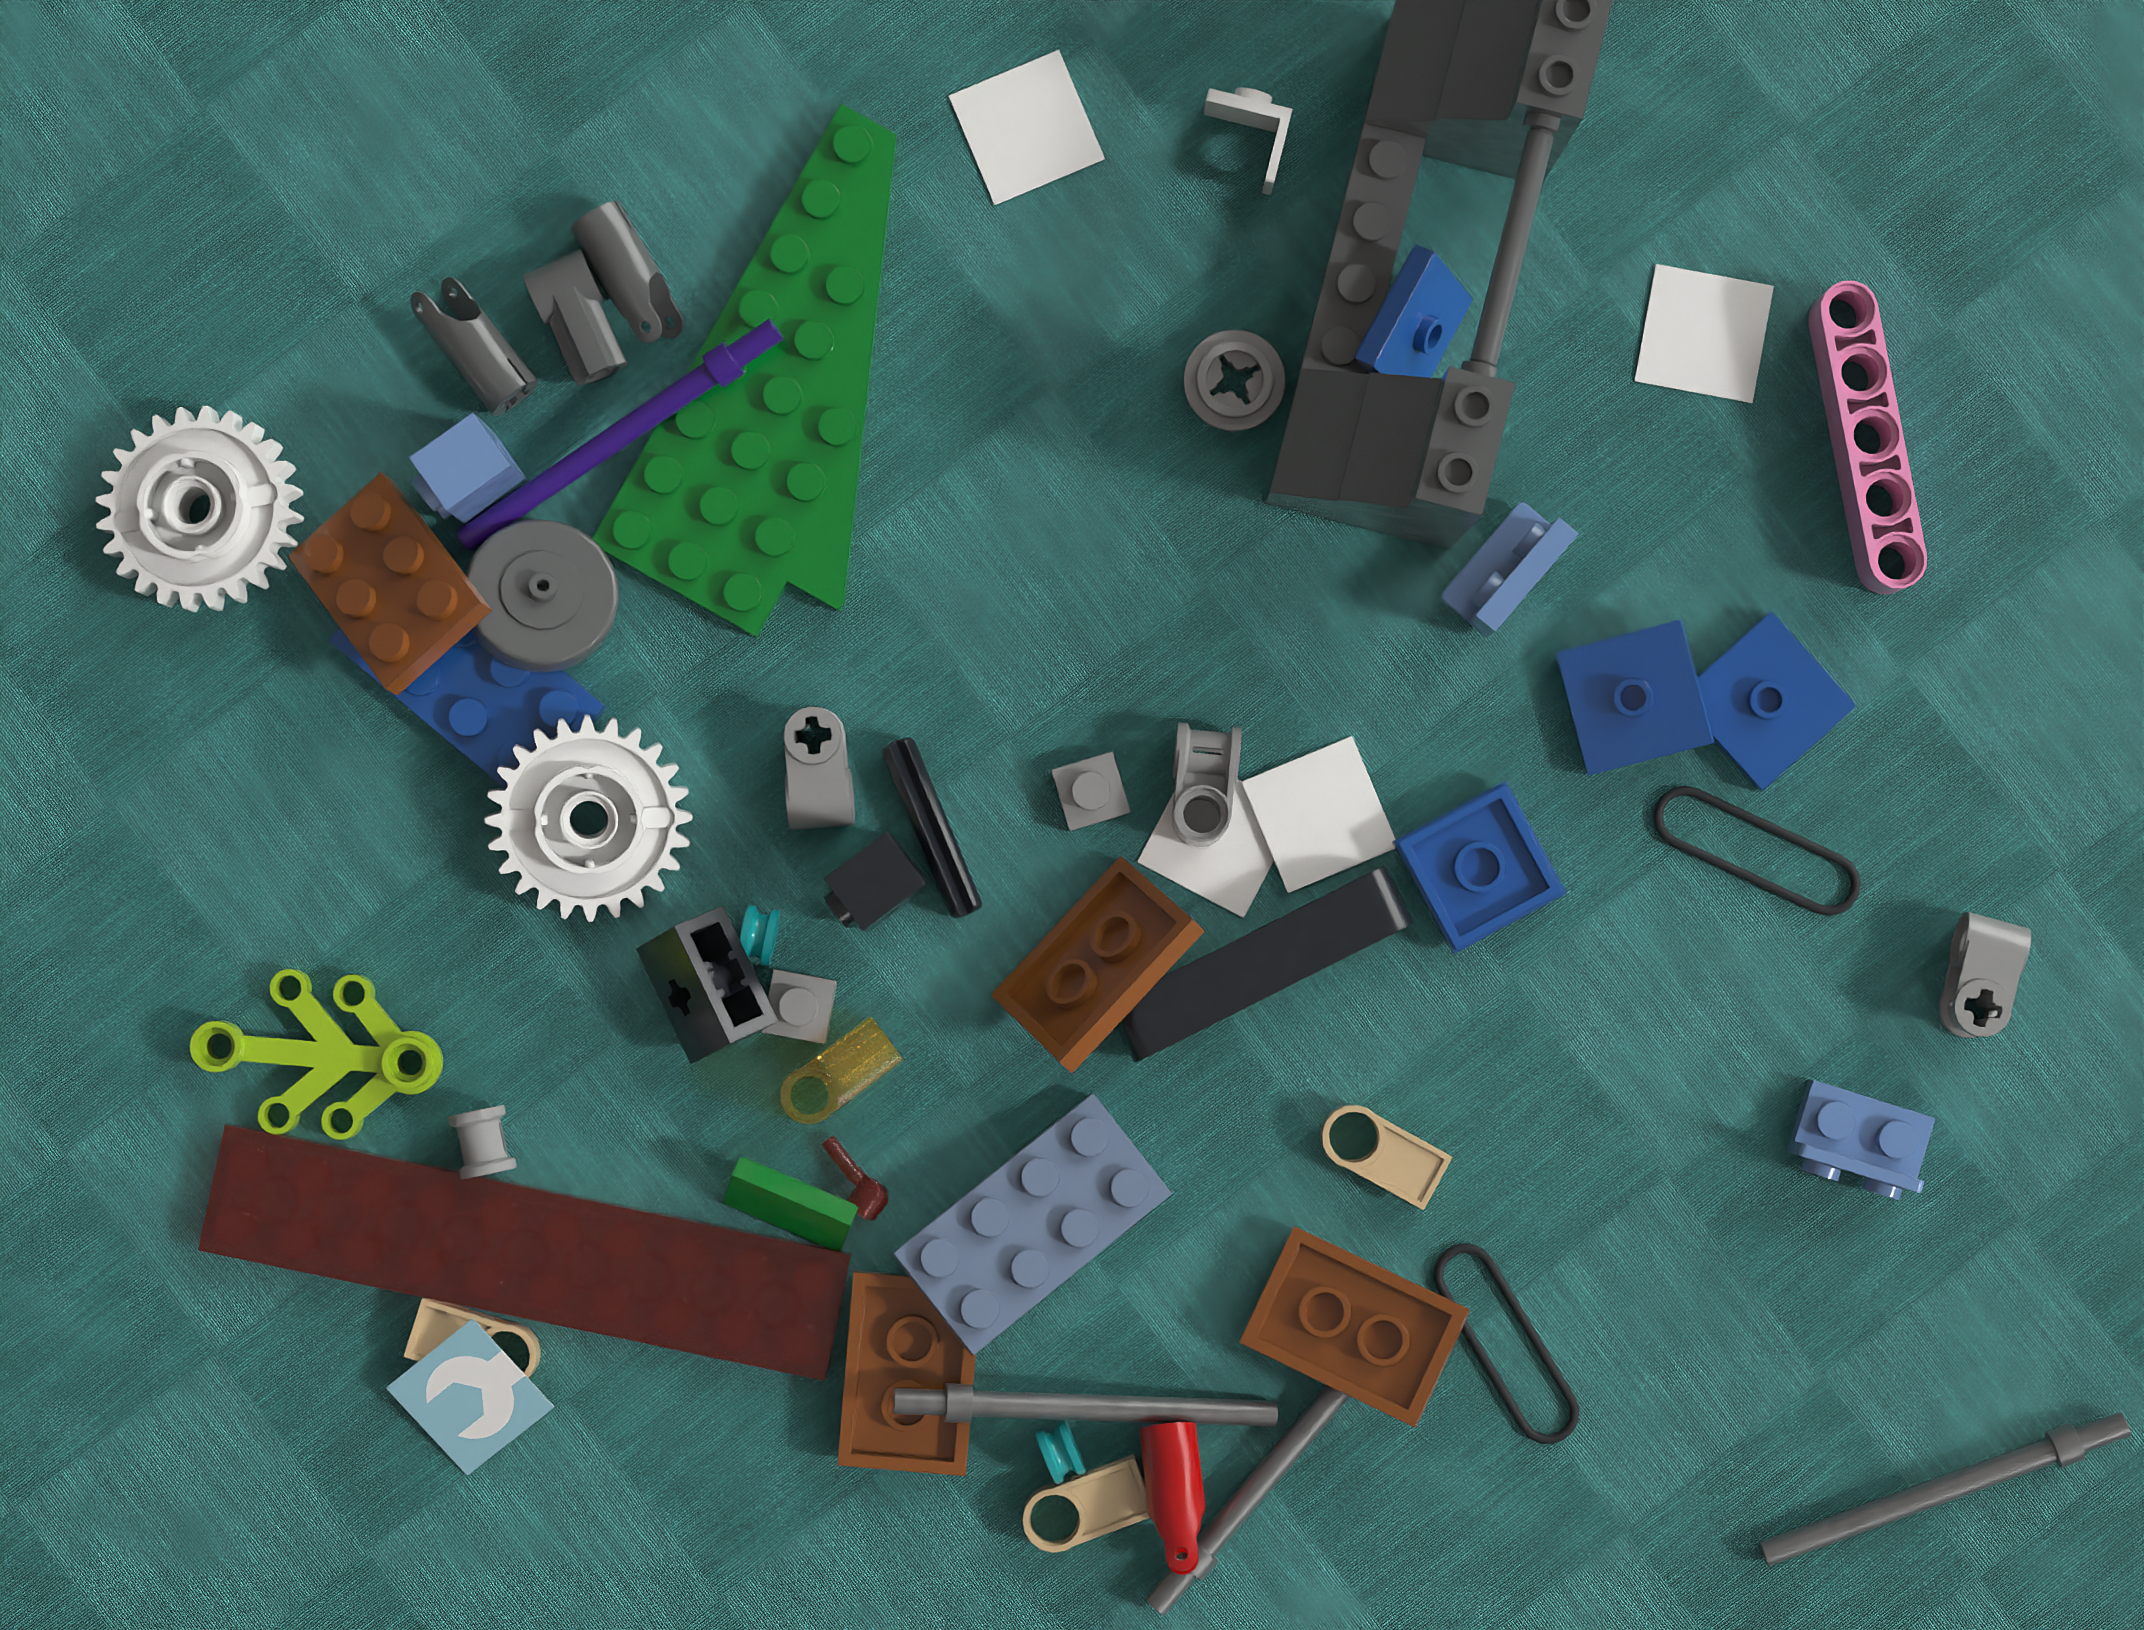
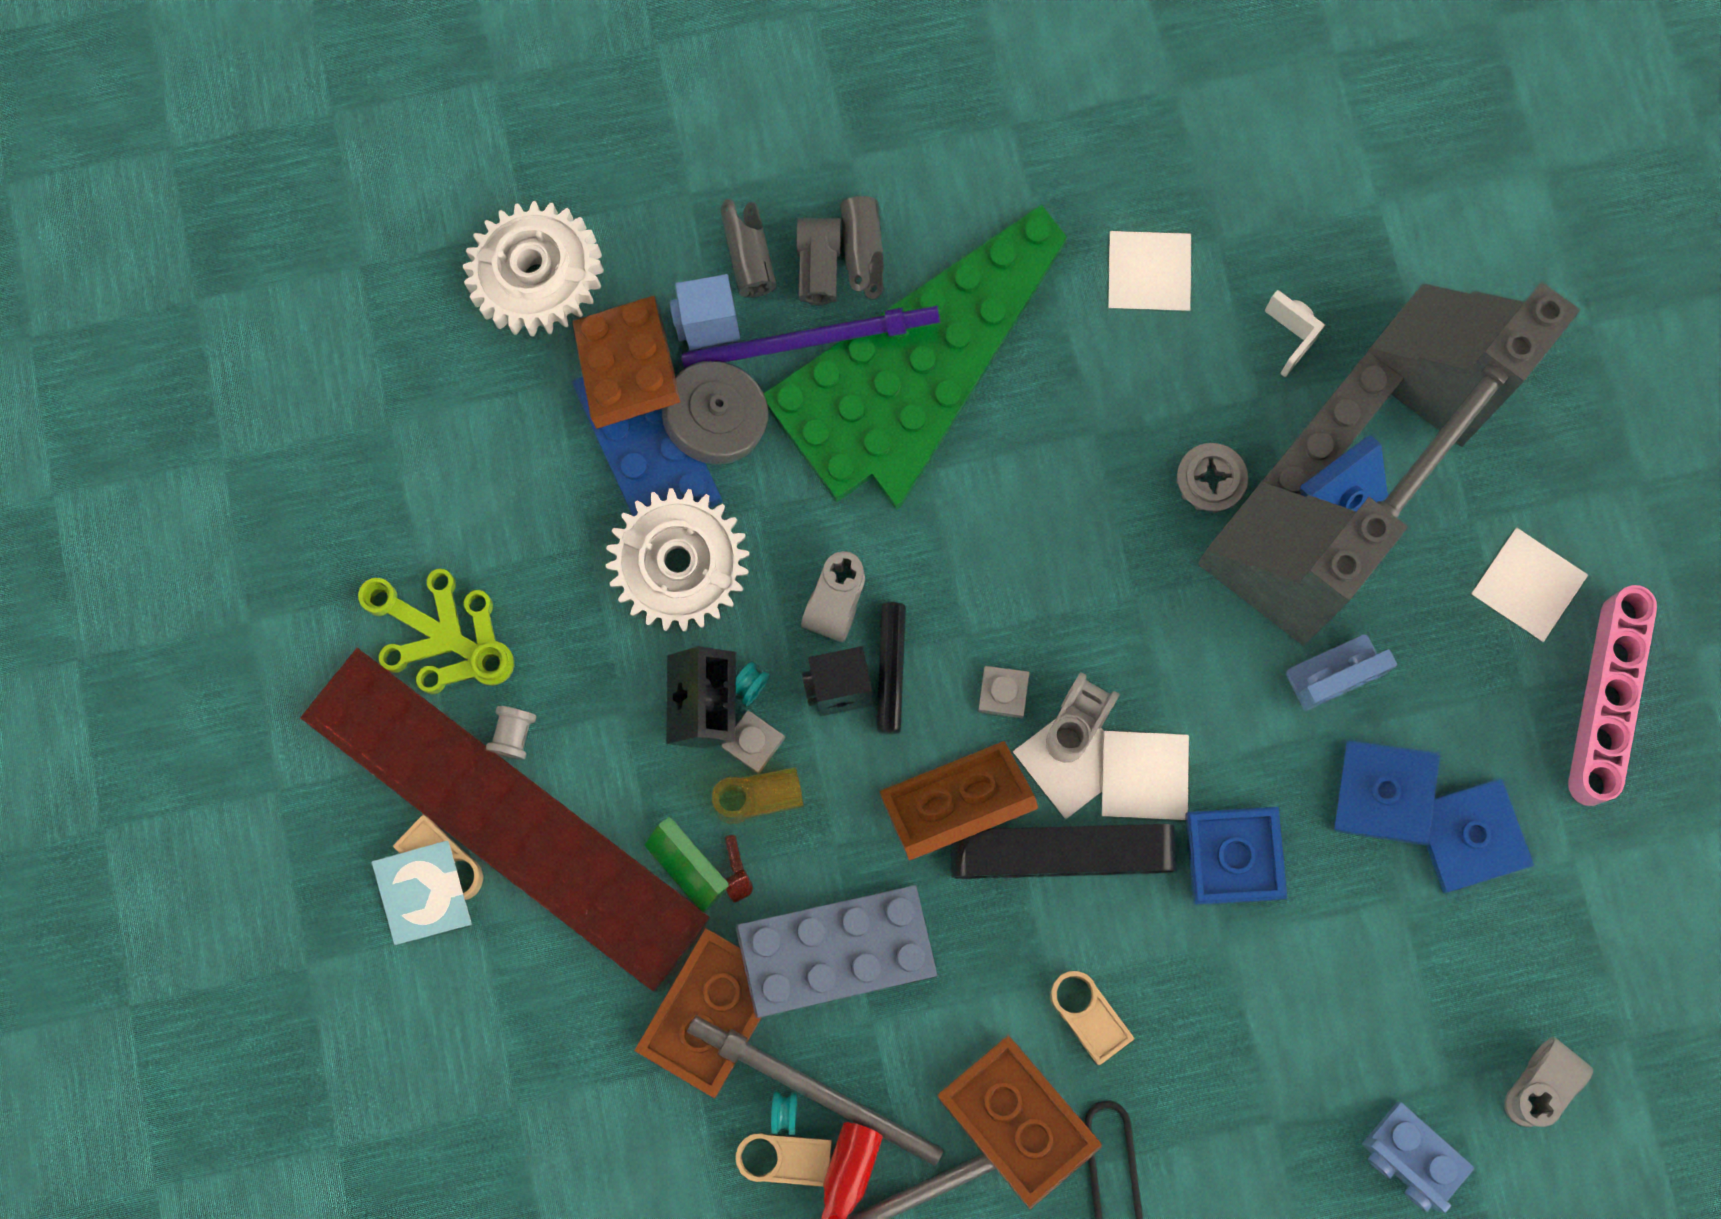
camera: 30 degrees right, 10 degrees down
black piece [1653,786,1861,916] -> none

